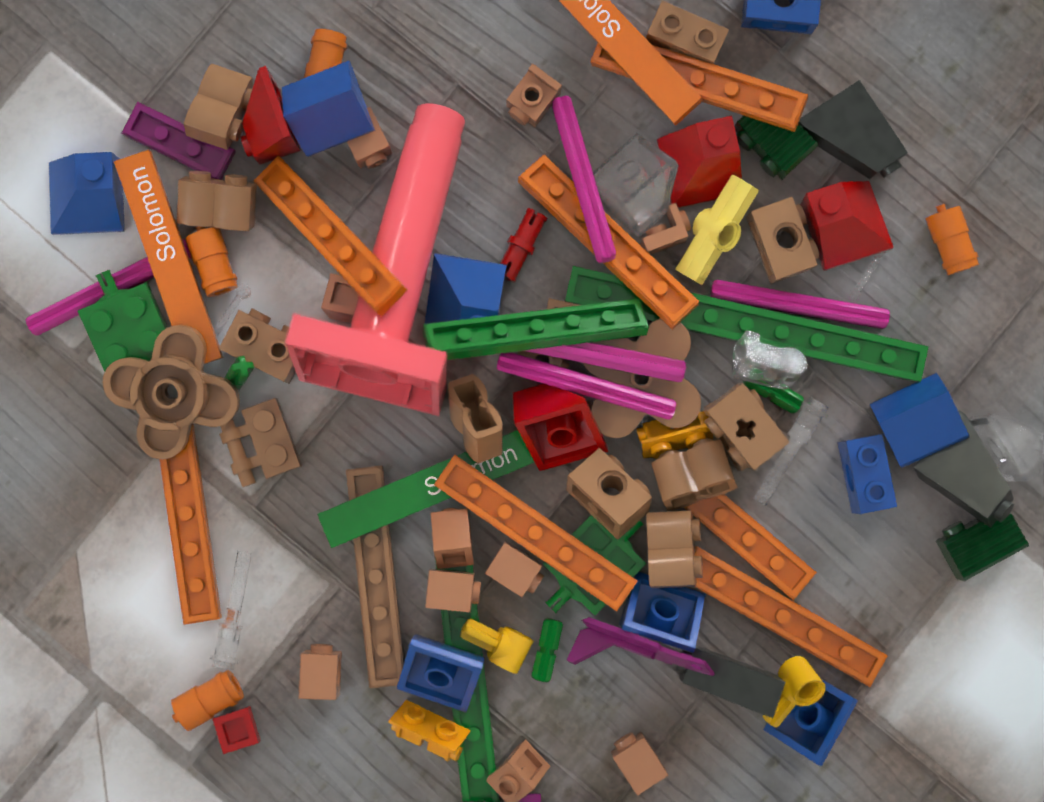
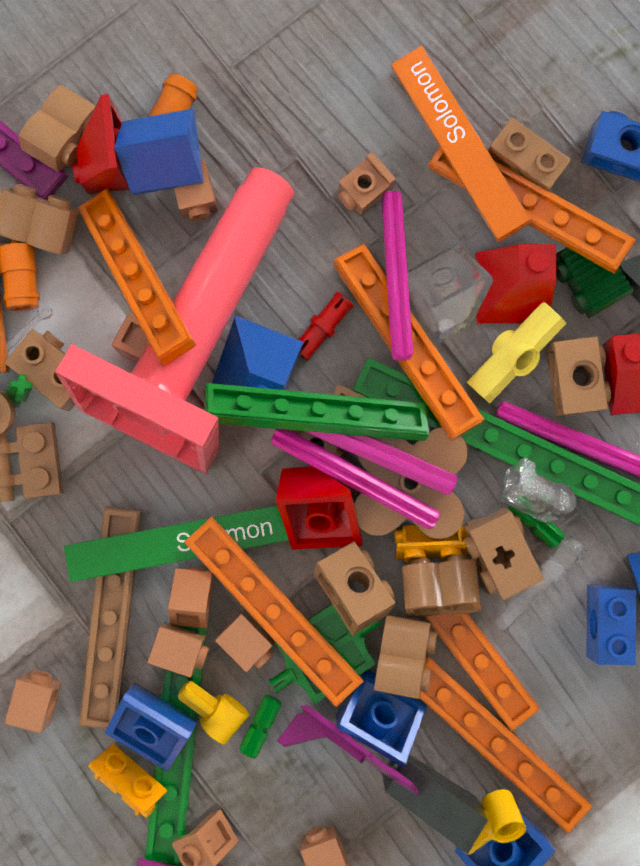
camera: 10 degrees right, 0 degrees up
medium nougat brick [448,374,503,463] -> none
nougat bracket [640,203,691,255] -> none

